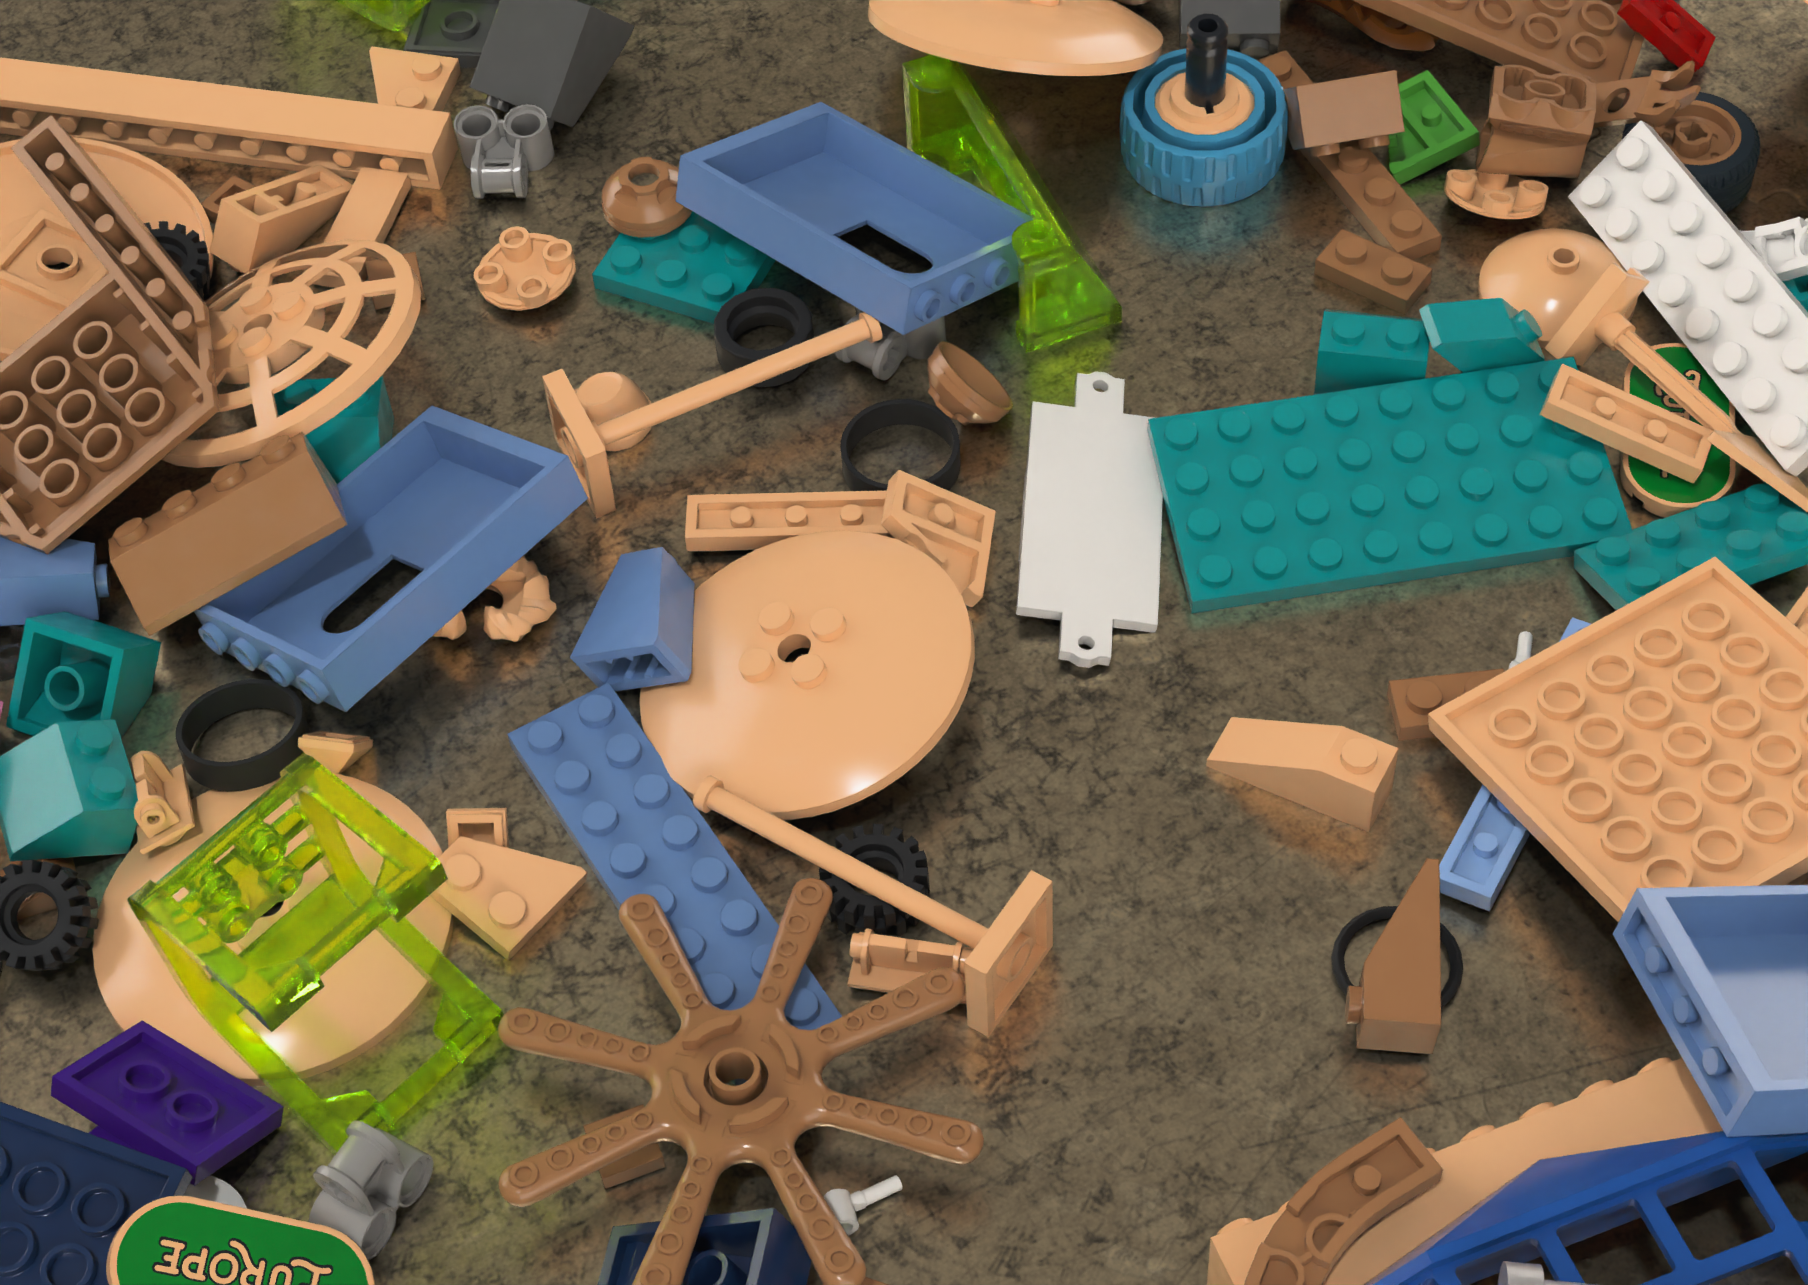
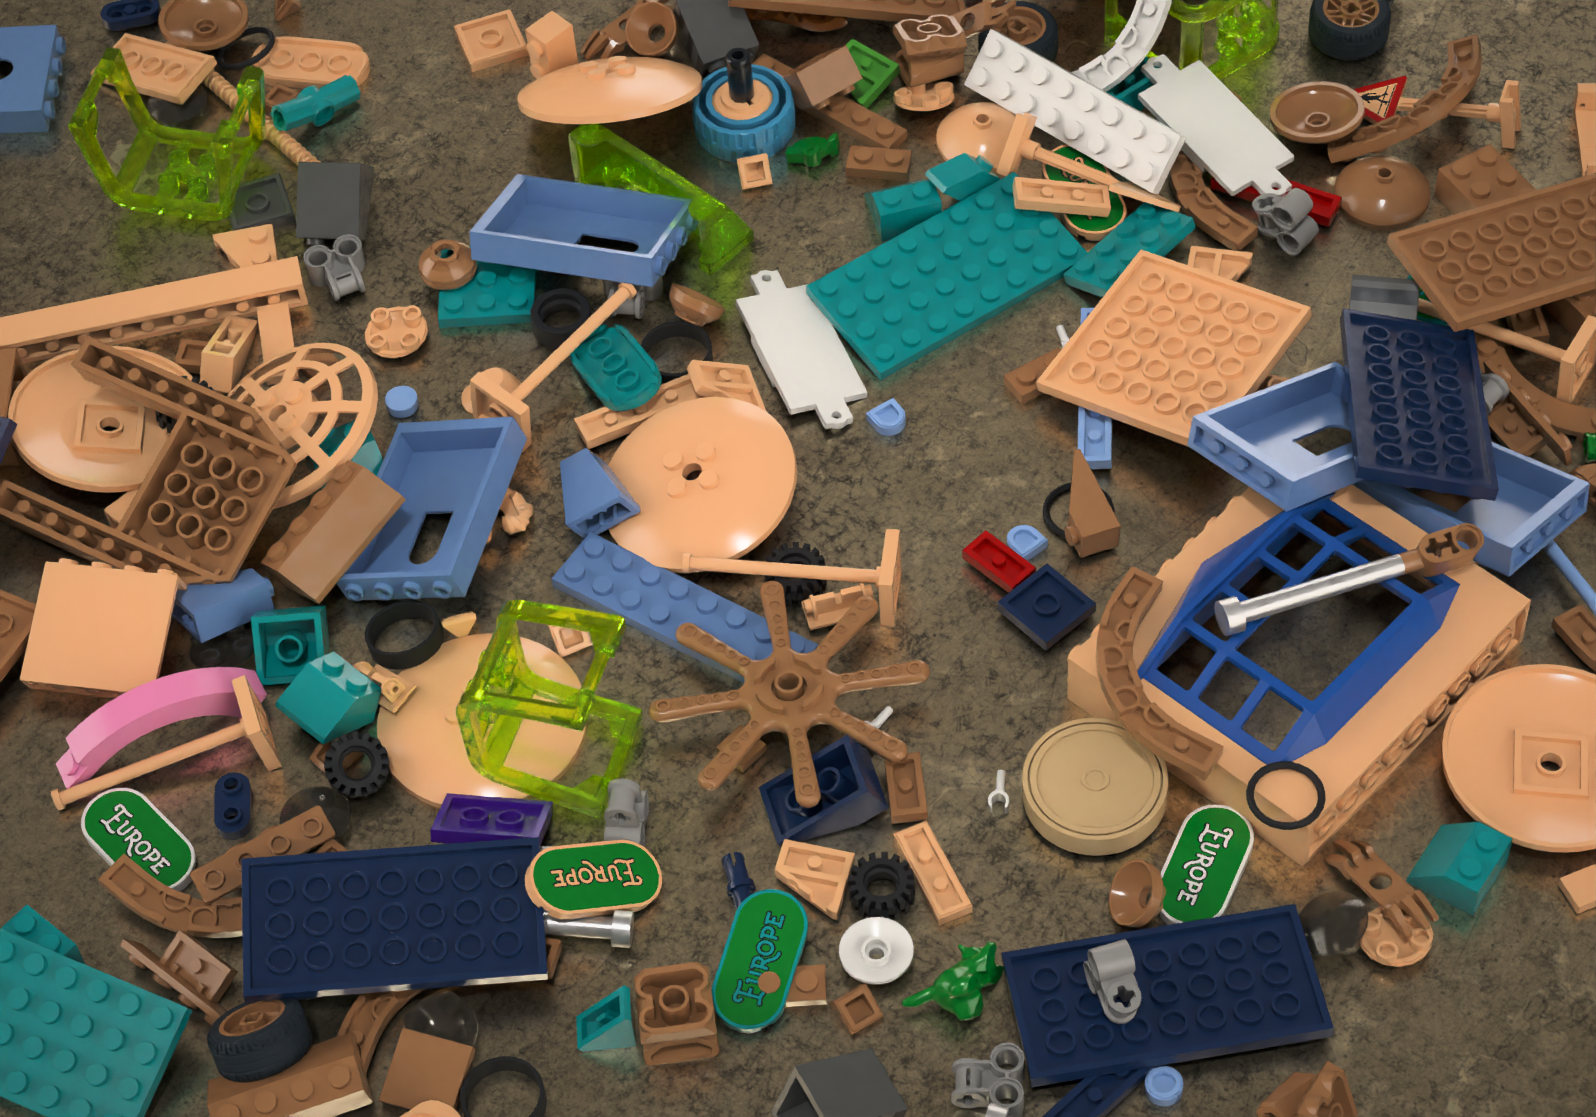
camera: 25 degrees left, 0 degrees up
light nougat wing [419,836,587,961] -> none
light nougat slope [1206,717,1398,832] -> none
none -> light blue tile [385,386,419,418]
none -> teal tile [570,324,662,411]
none -> light nougat slope [736,153,773,190]
none -> green piece [785,132,840,167]
none -> light blue tile [866,398,906,436]
none -> red plate [962,530,1036,593]
none -> dark blue plate [997,563,1096,651]
none -> light blue tile [1007,525,1048,561]

